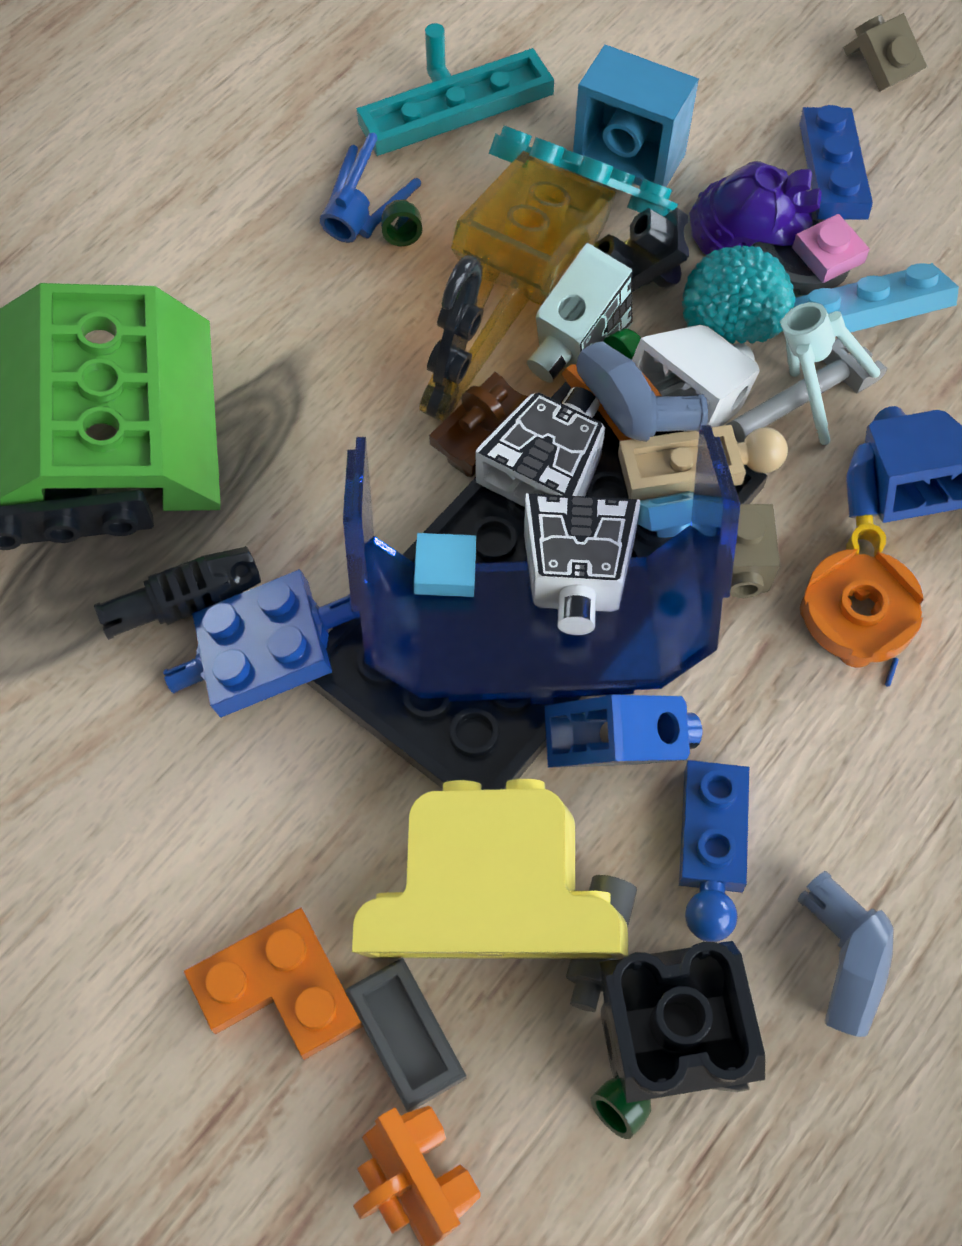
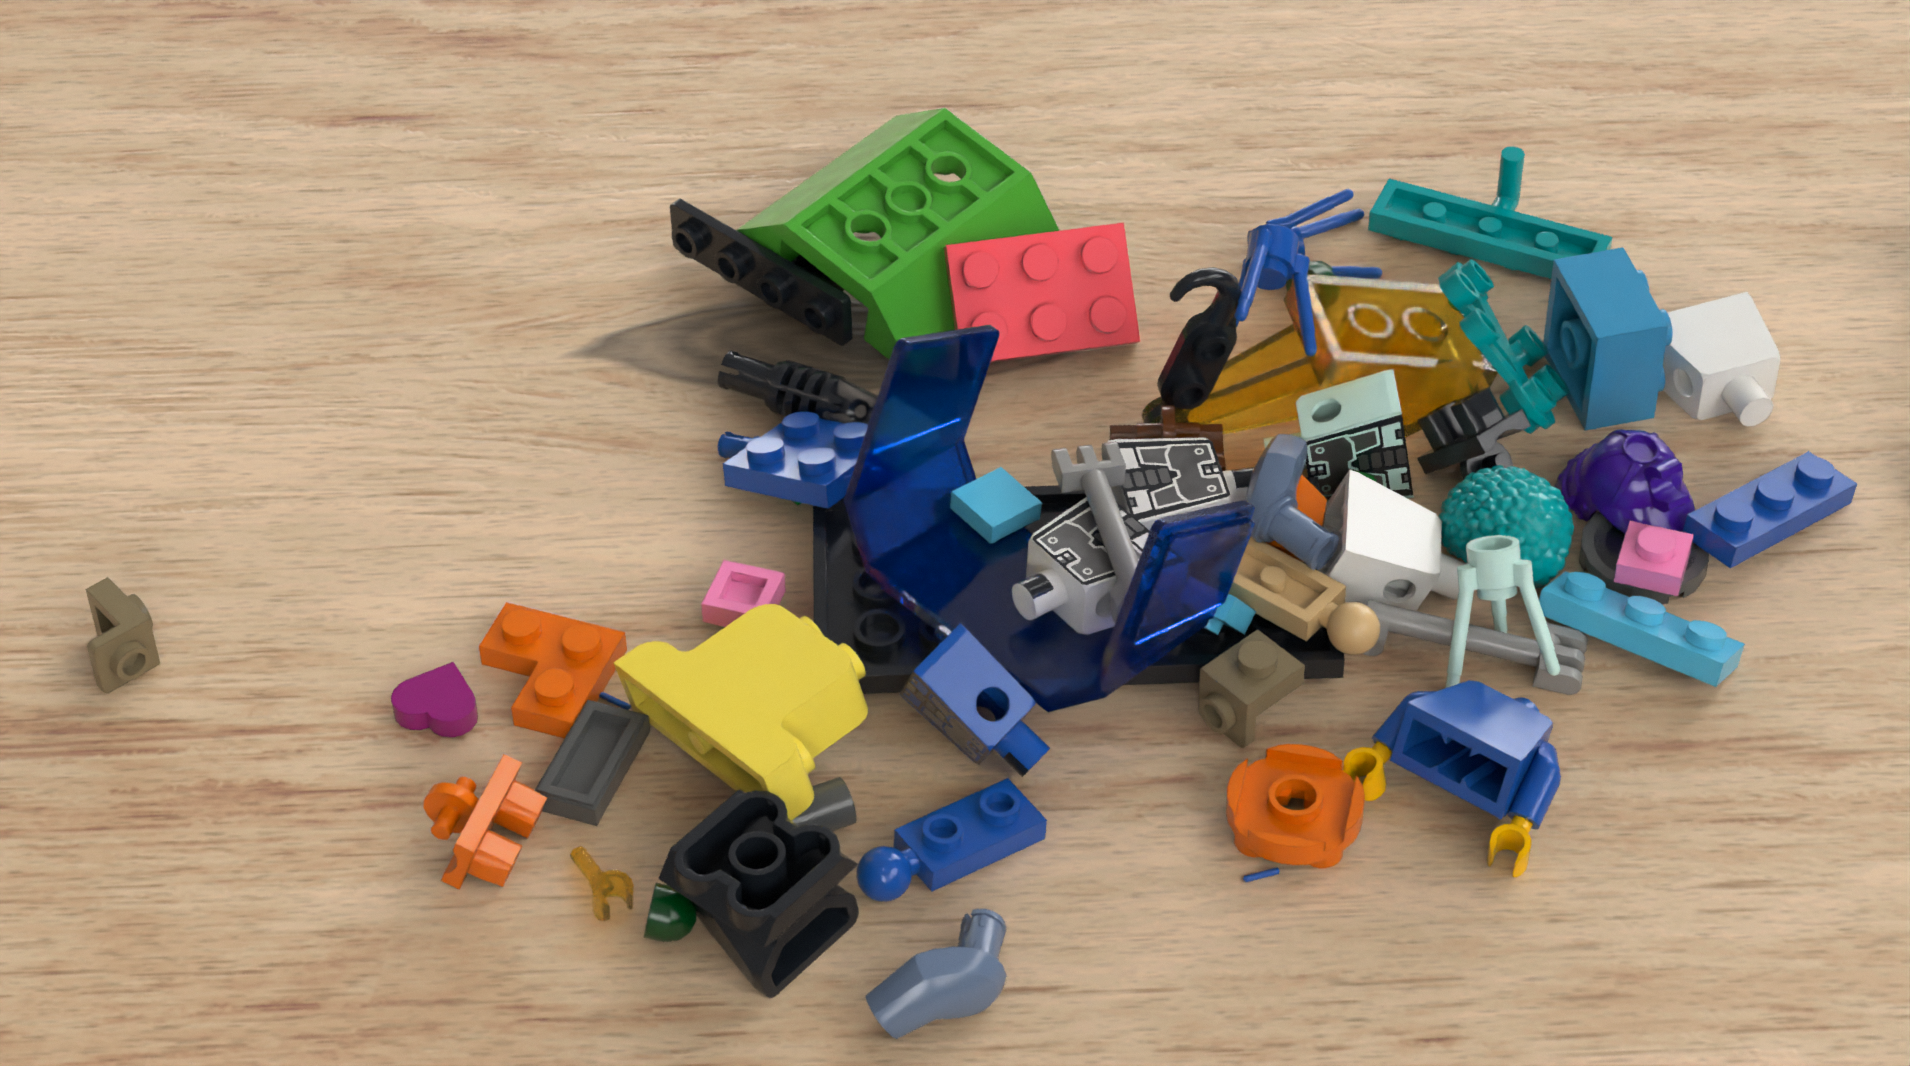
camera: 50 degrees right, 20 degrees down
none -> magenta tile [391,662,478,737]
none -> clear yellow hand [570,846,634,921]
none -> blue piece [599,692,631,710]
none -> bright pink plate [701,560,786,627]
none -> coral plate [944,222,1140,367]
none -> light grey hinge [1051,441,1157,623]
none -> blue plant [1235,224,1317,356]
none -> white torso [1663,292,1780,427]

